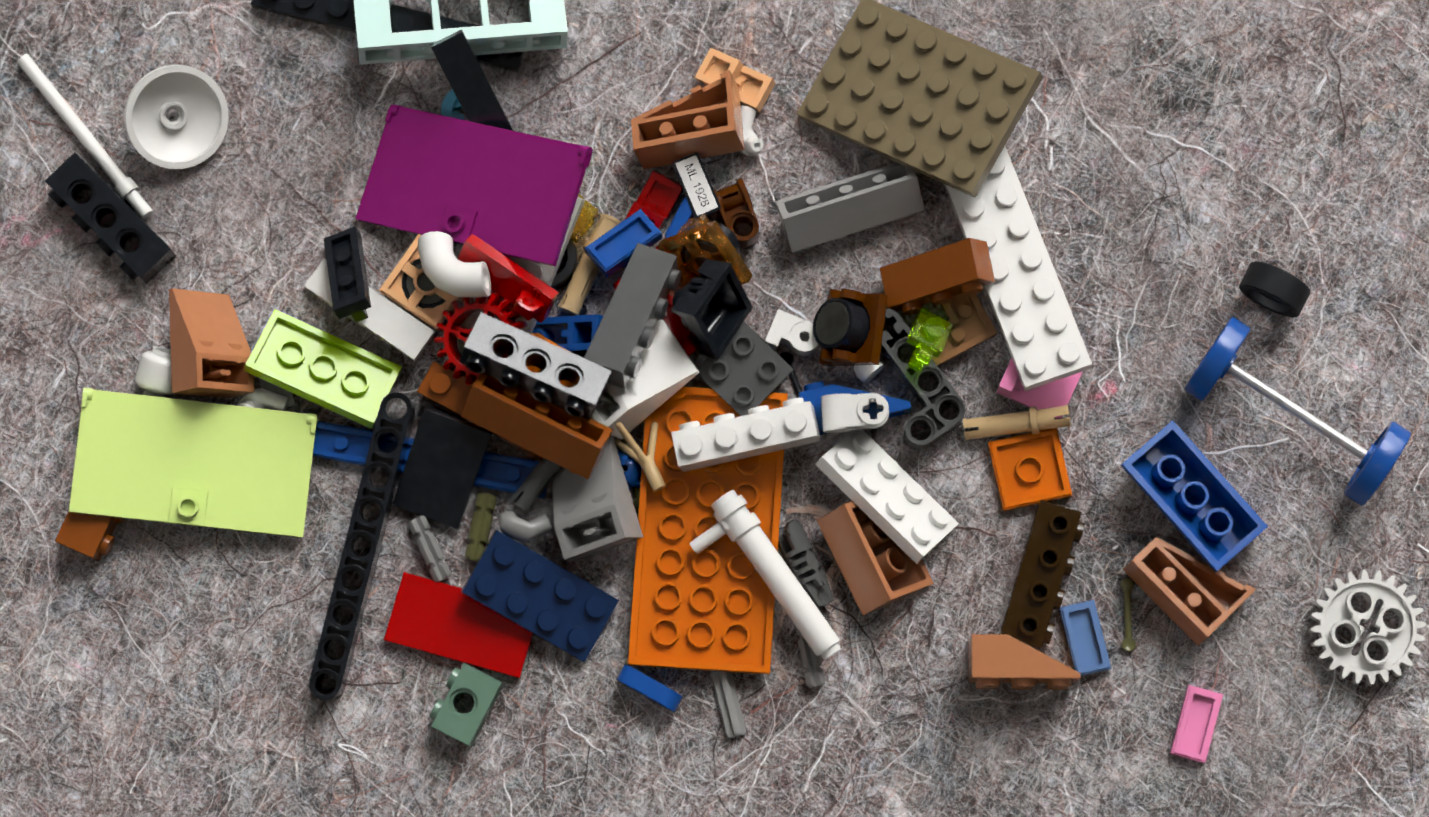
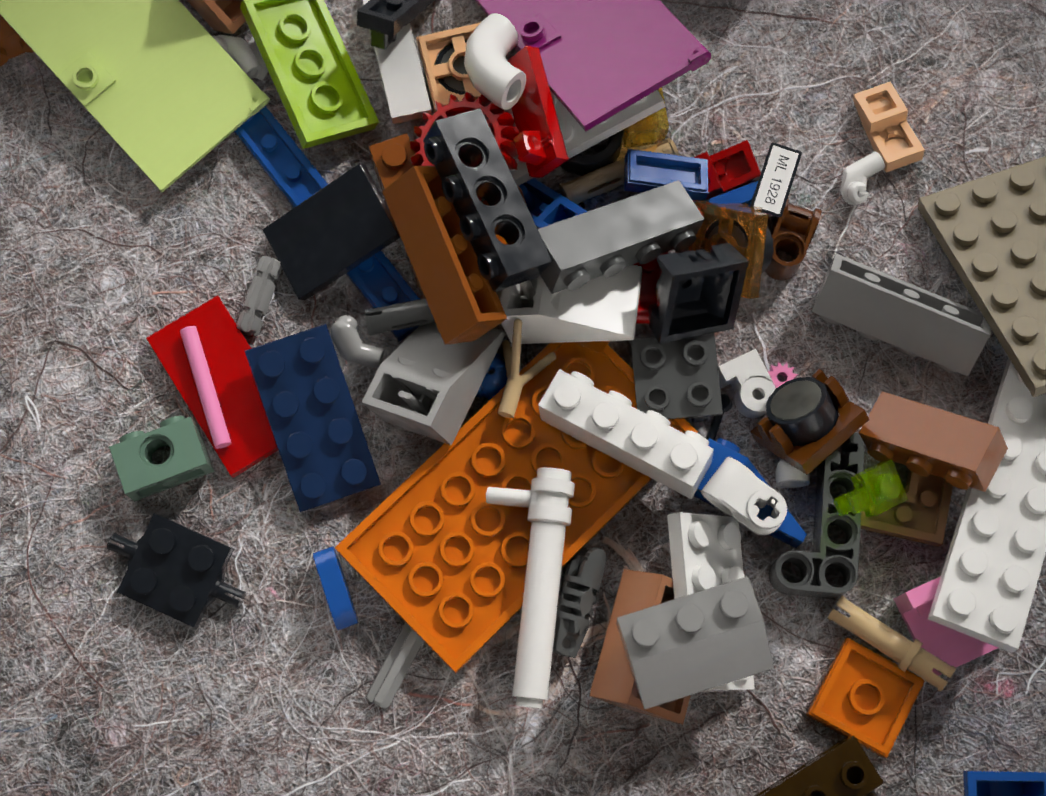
camera: 35 degrees right, 5 degrees down
black beam [309,392,415,700] -> none
olive axle [465,493,497,562] -> none
nougat wedge [631,70,745,169] -> none
light grey axle [795,626,825,688] -> none
none -> black plate [107,513,246,628]
none -> bright pink bar [180,326,231,449]
none -> light grey slope [616,576,774,710]
none -> bright pink piece [768,362,798,388]

